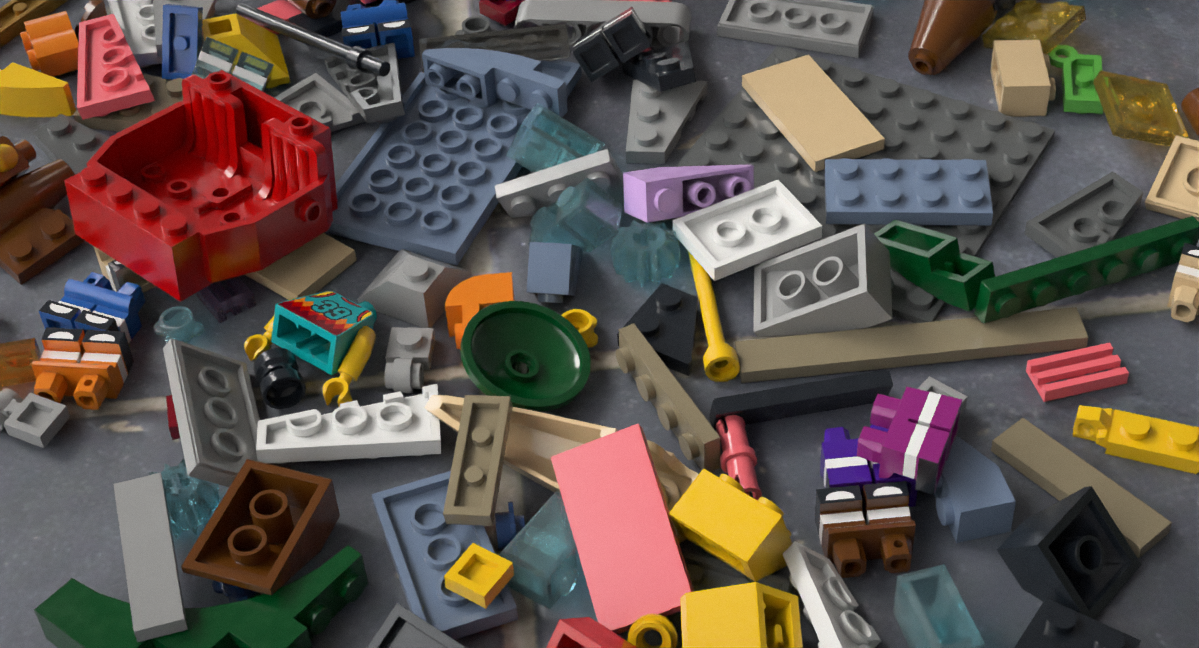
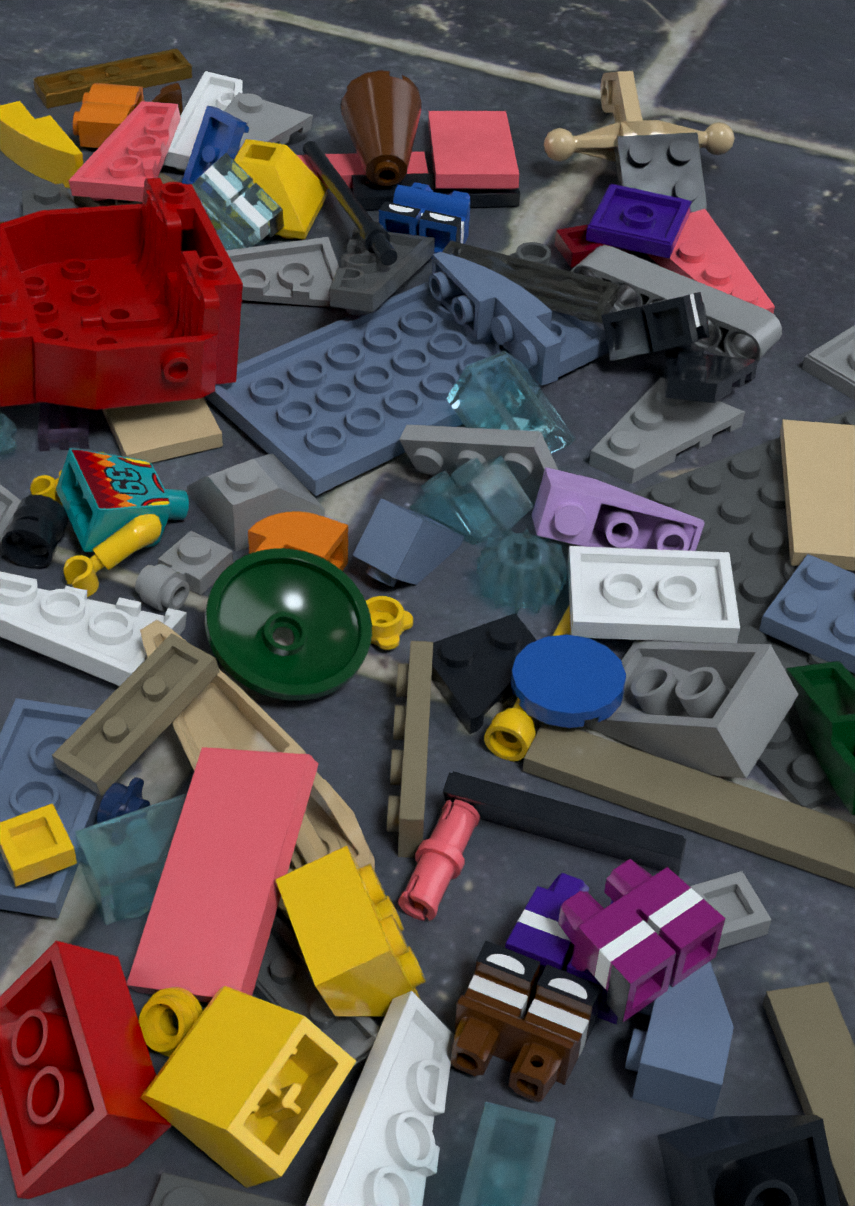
camera: 25 degrees right, 0 degrees up
none -> blue tile [511,635,626,728]

